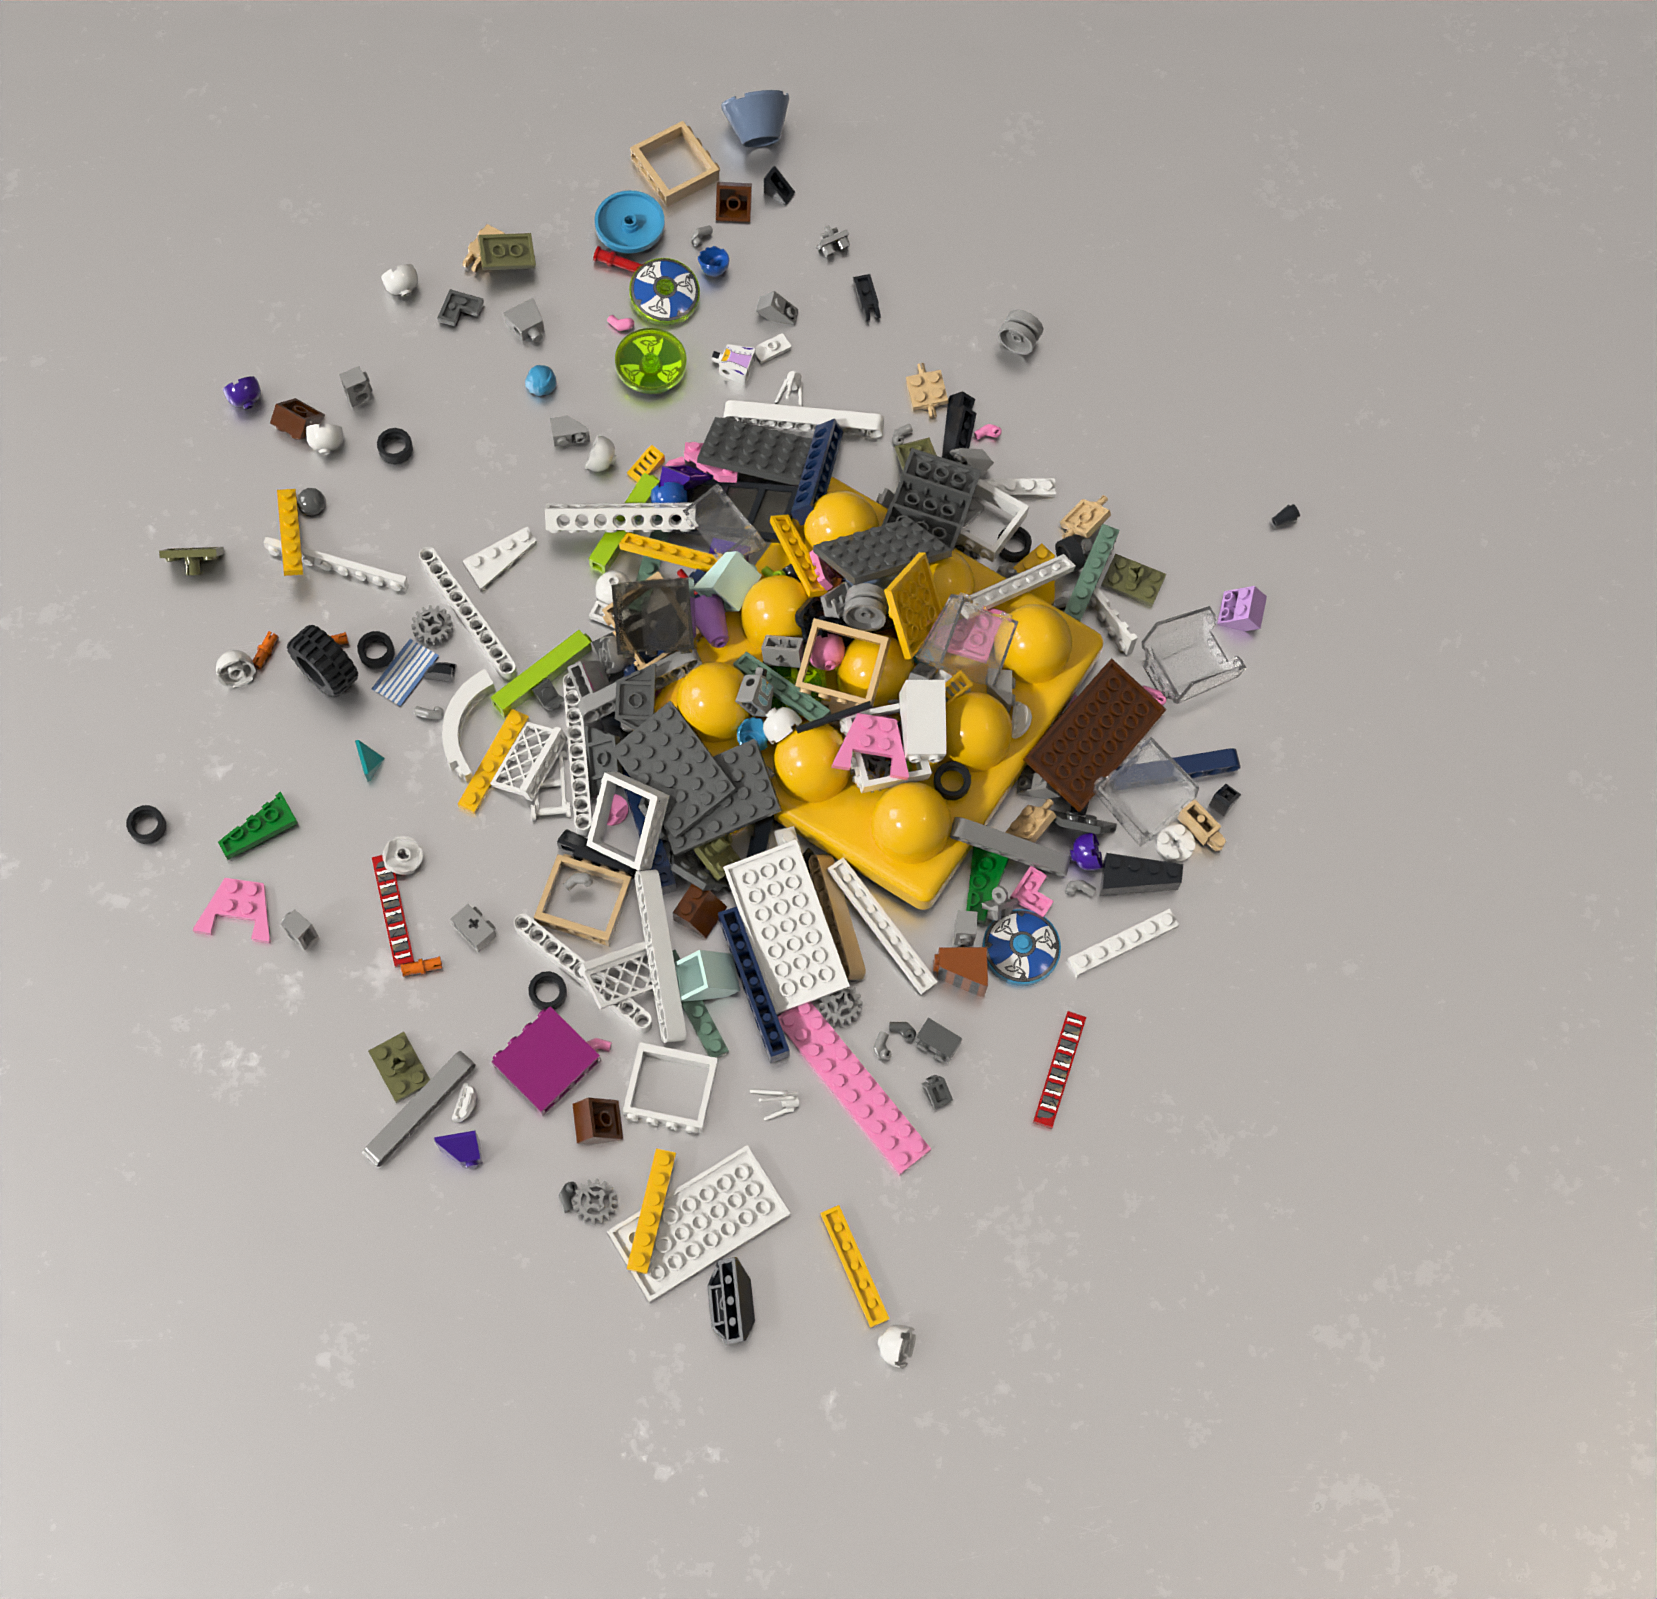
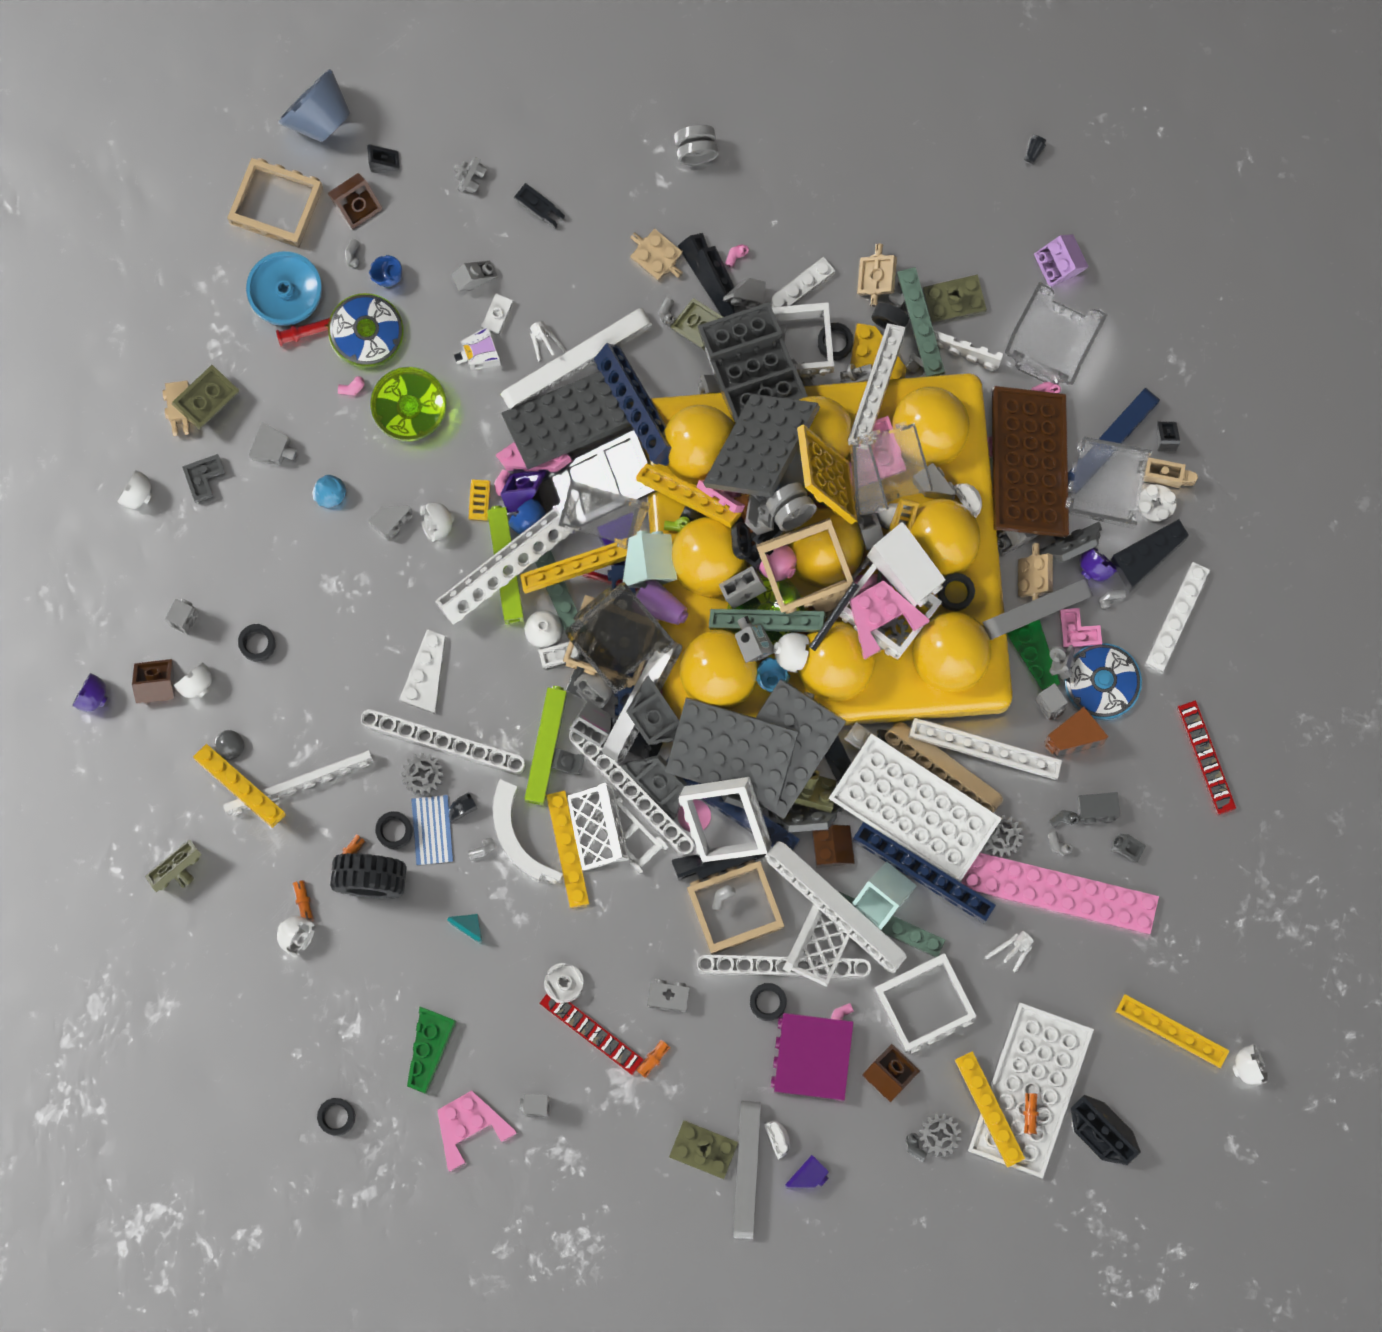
camera: 30 degrees left, 10 degrees up
none -> orange pin [1023,1093,1039,1134]

